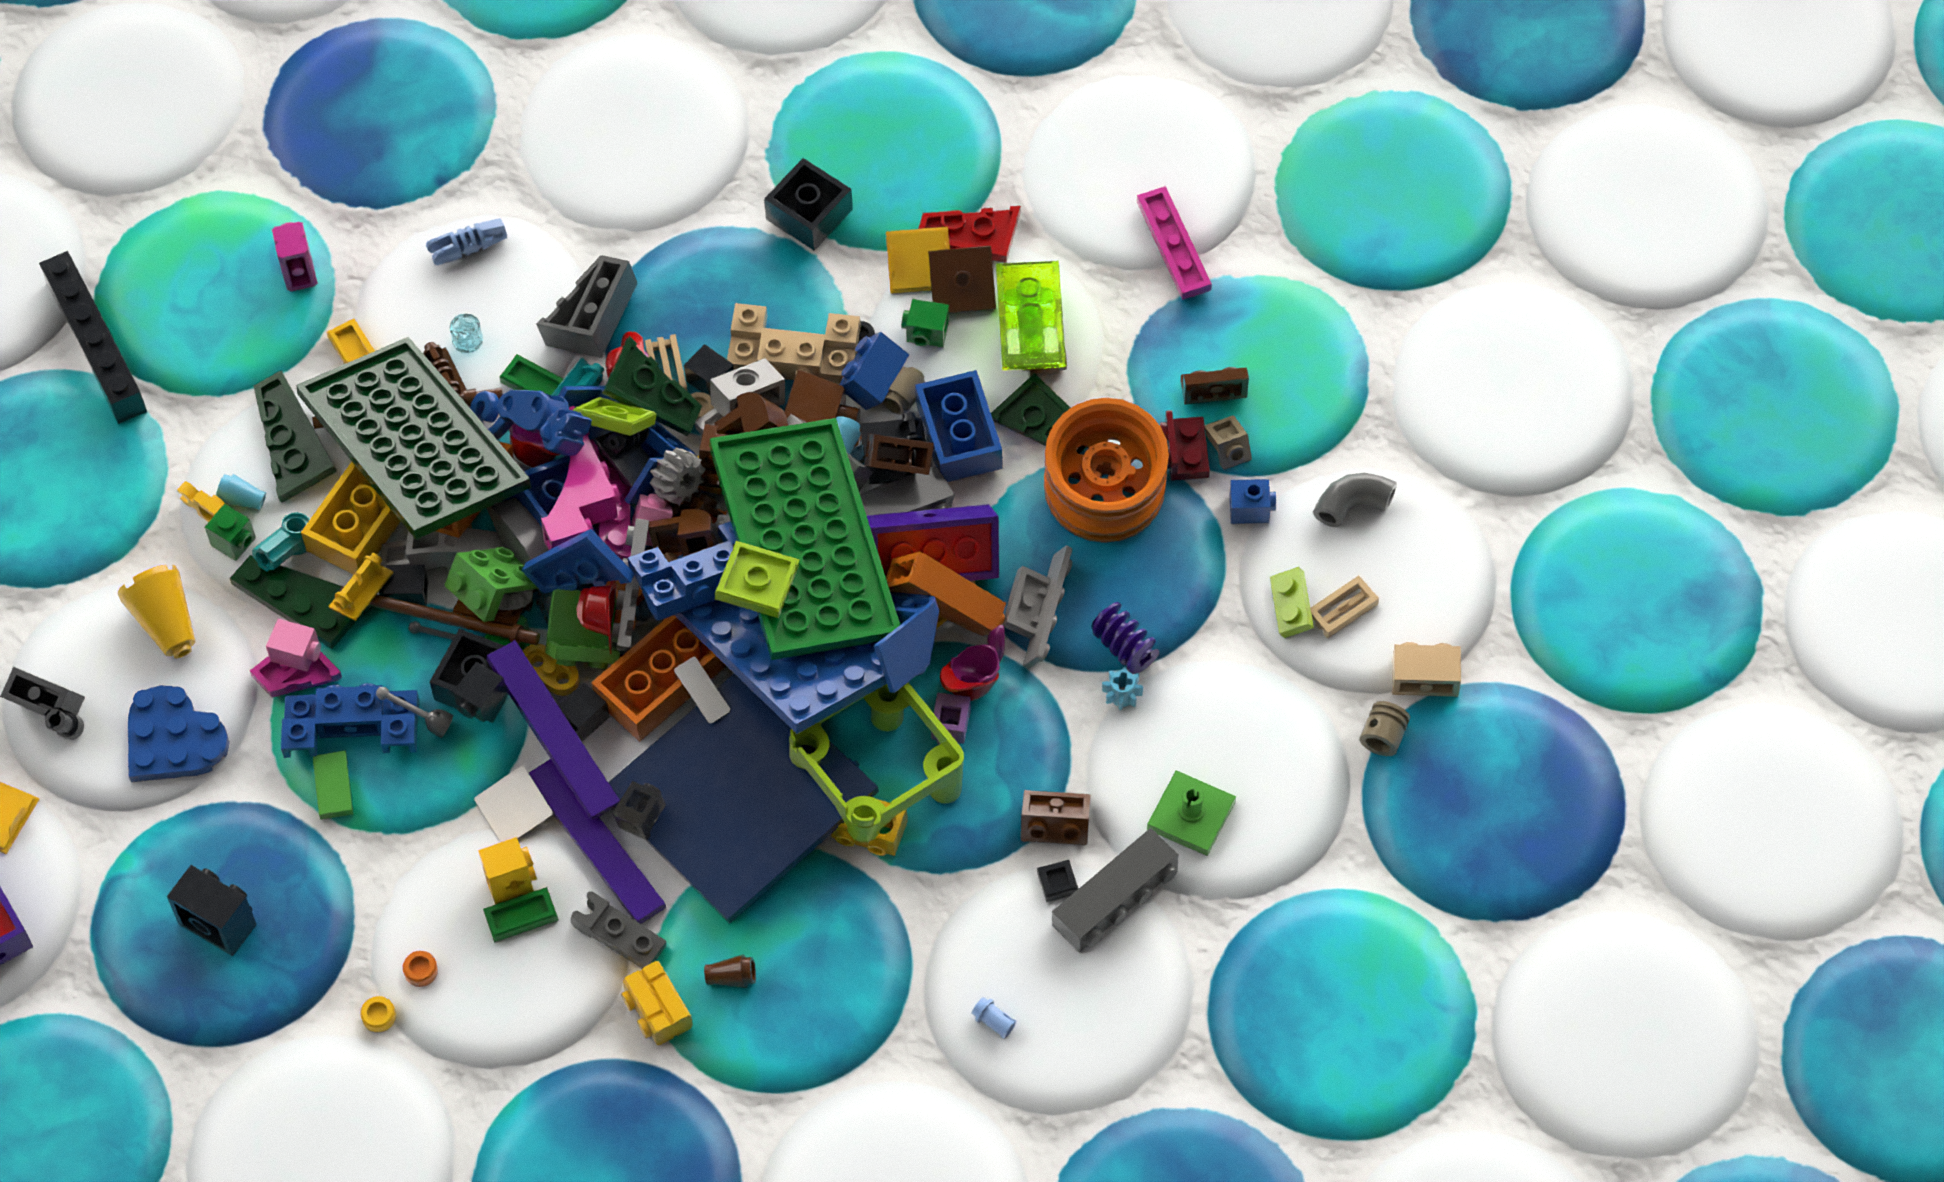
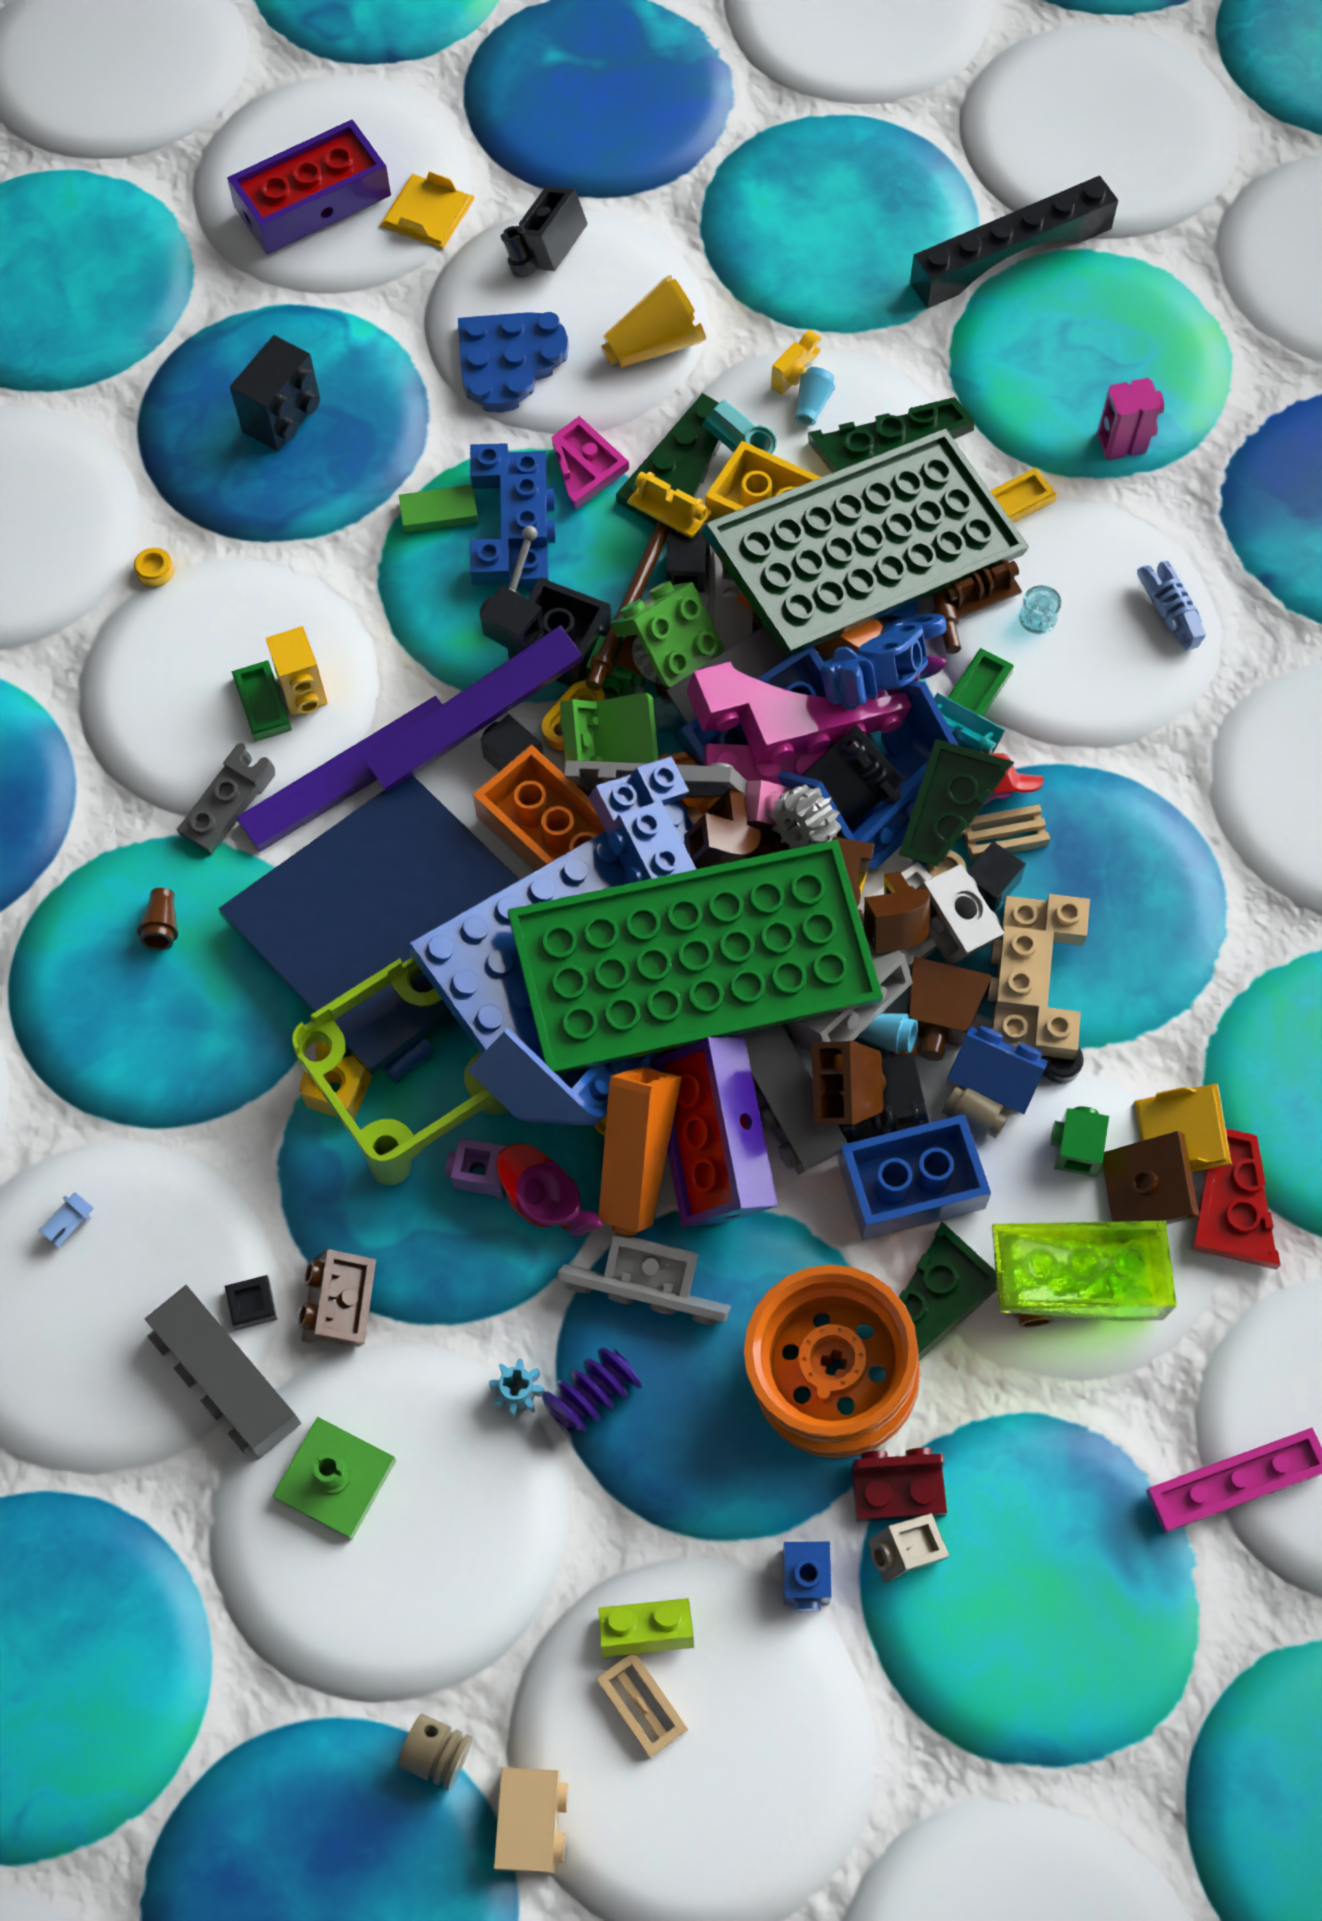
camera: 90 degrees right, 5 degrees up
green brick [205,503,256,561] -> none
bright pink brick [266,619,321,672] -> none
orange tile [403,951,438,987] -> none
white sticker [474,765,553,842] -> none
blue wing [521,529,635,593] -> none
dark grey wedge [536,255,638,358] -> none
lime tile [573,397,657,436] -> none
red piece [577,580,616,654] -> none
clear smoke brick [612,781,666,841] -> none
yellow brick [621,961,693,1045] -> none
white sticker [674,657,730,723] -> none
lime tile [715,541,799,618] -> none
black brick [764,158,853,251] -> none
bracket [1180,367,1249,405] -> none
dark grey cylinder [1313,472,1398,527] -> none

